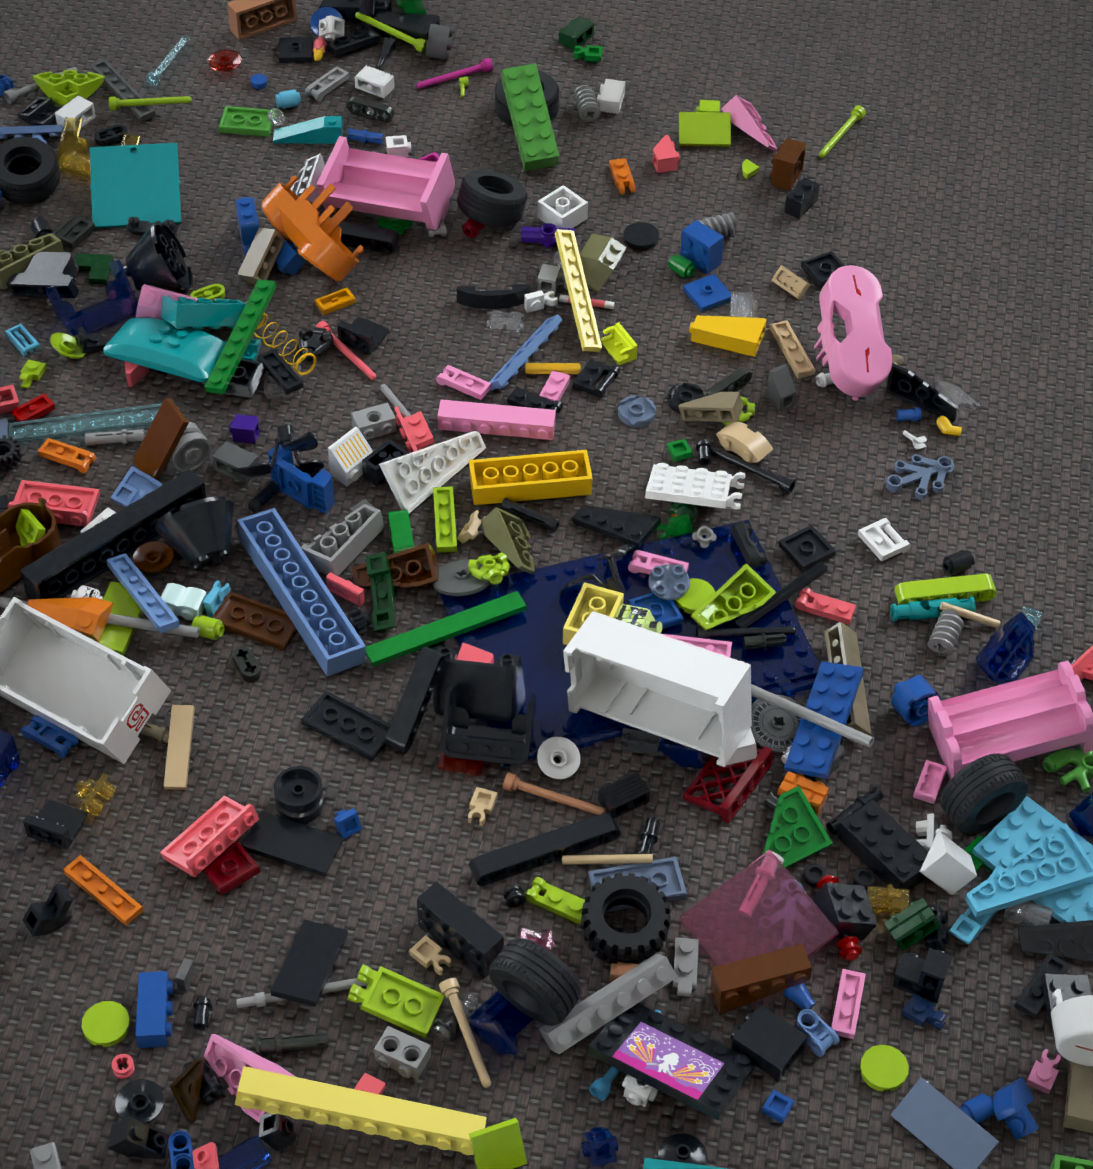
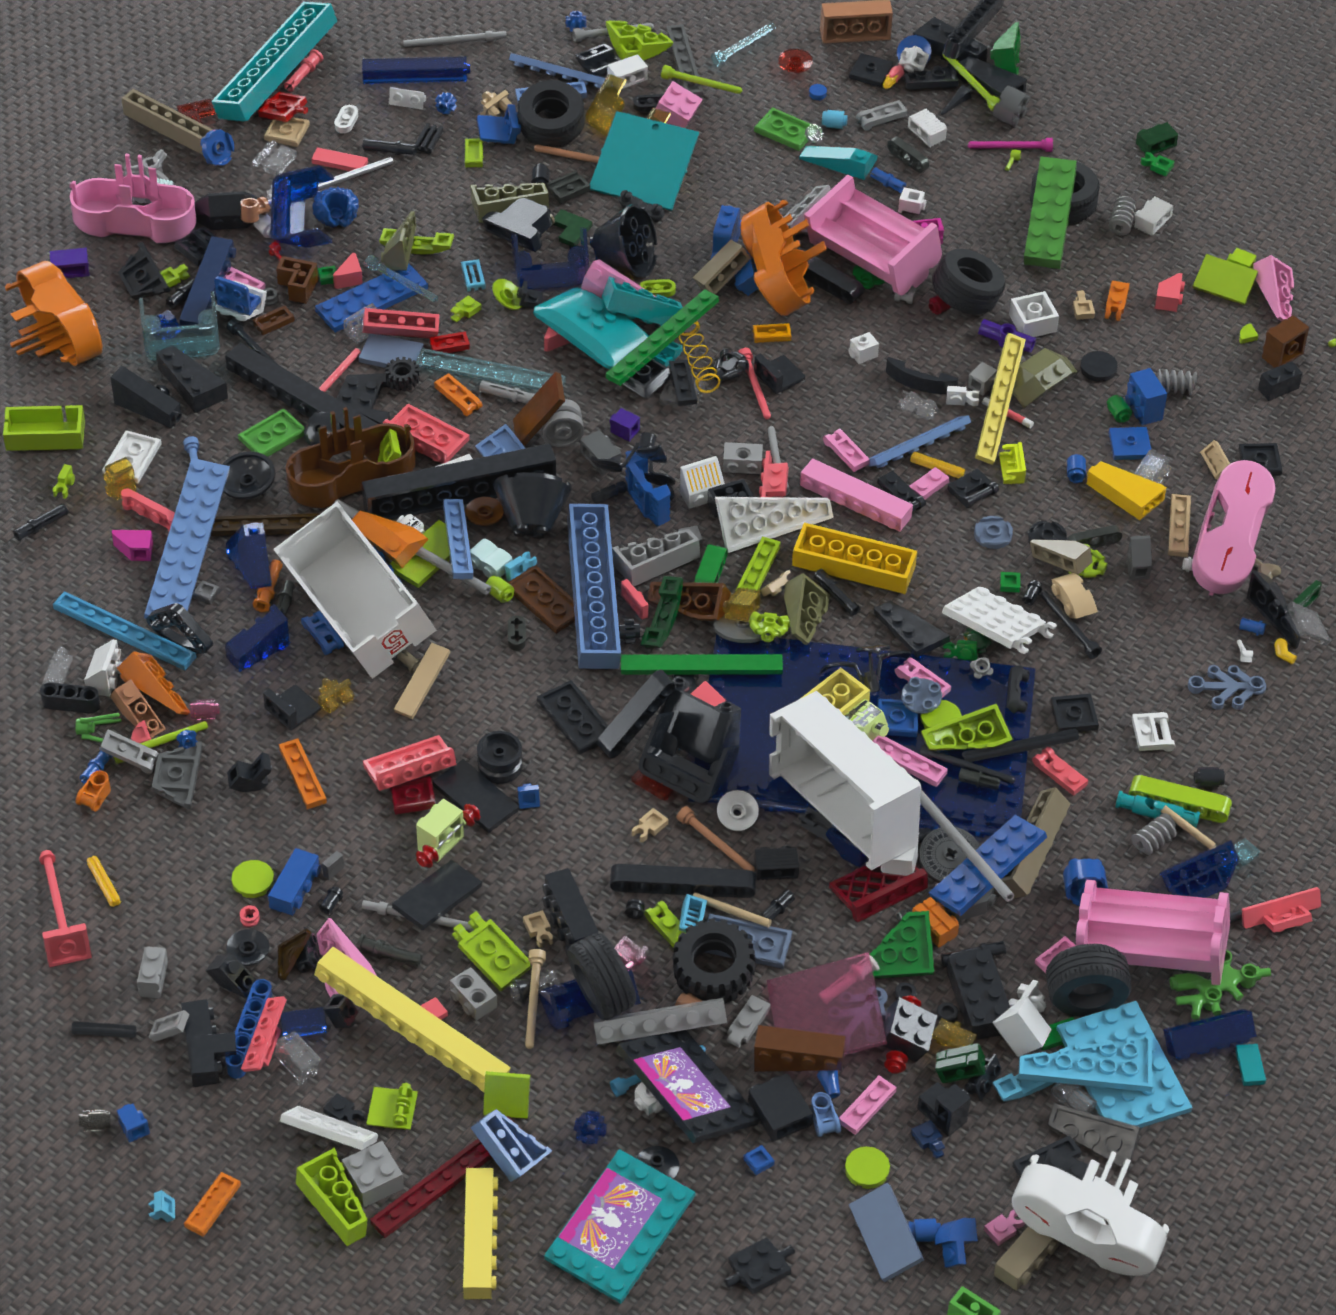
camera: 25 degrees right, 0 degrees up
none -> yellowish green brick [416,799,480,868]
none -> nougat piece [534,145,600,163]
none -> bright pink brick [652,81,703,128]
none -> medium azure slope [679,894,707,932]
none -> clear yellow brick [723,587,760,622]
none -> white brick [848,332,879,364]
none -> blue brick [1067,454,1086,483]
none -> tan plate [1073,290,1095,320]
none -> dark green tile [1291,580,1322,617]

